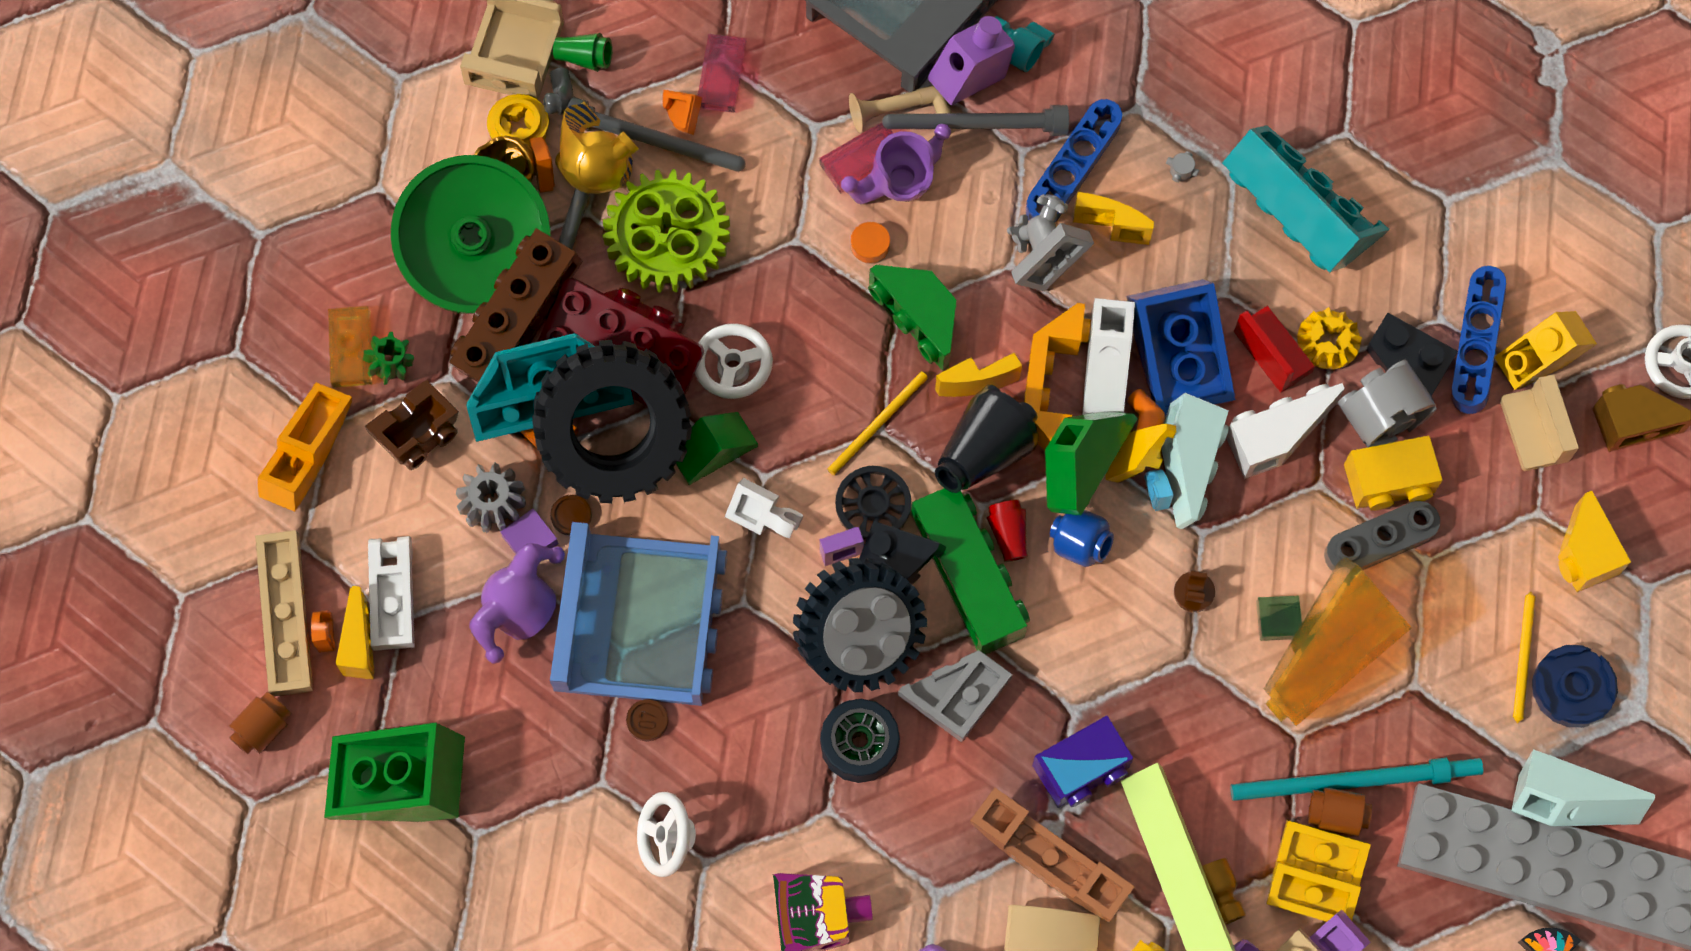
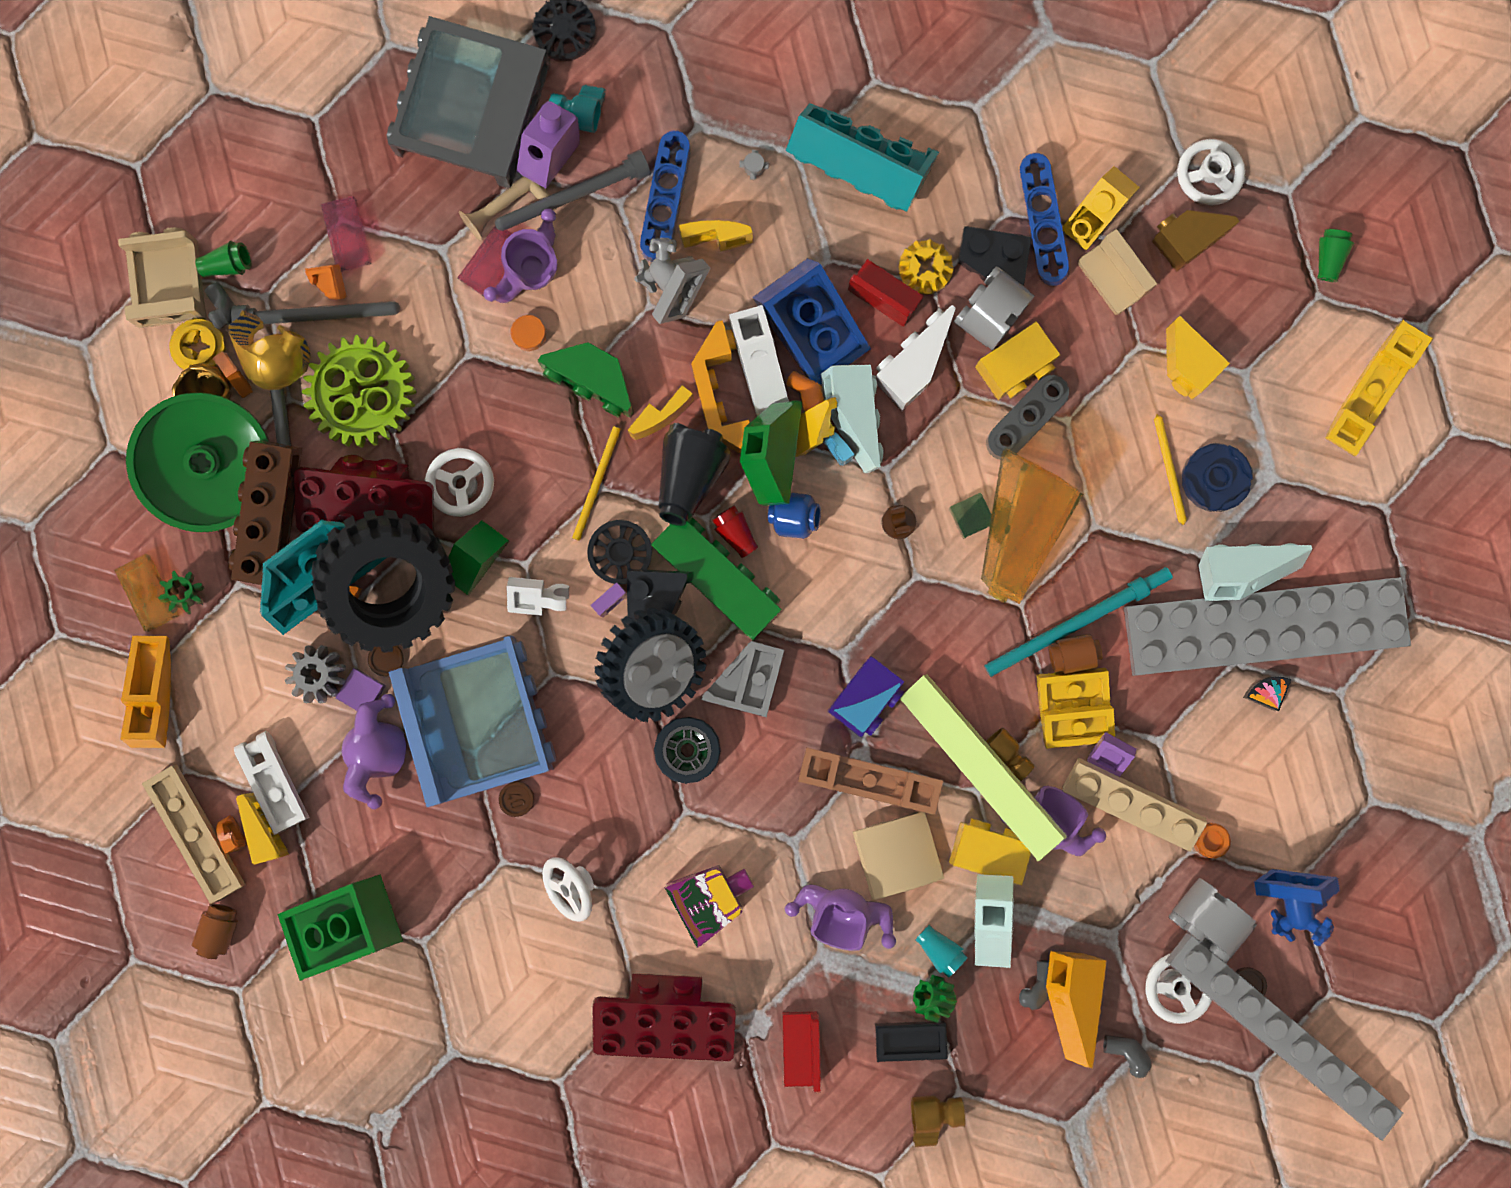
camera: 20 degrees left, 15 degrees up
reddish brown cylinder [365,379,459,470] -> none

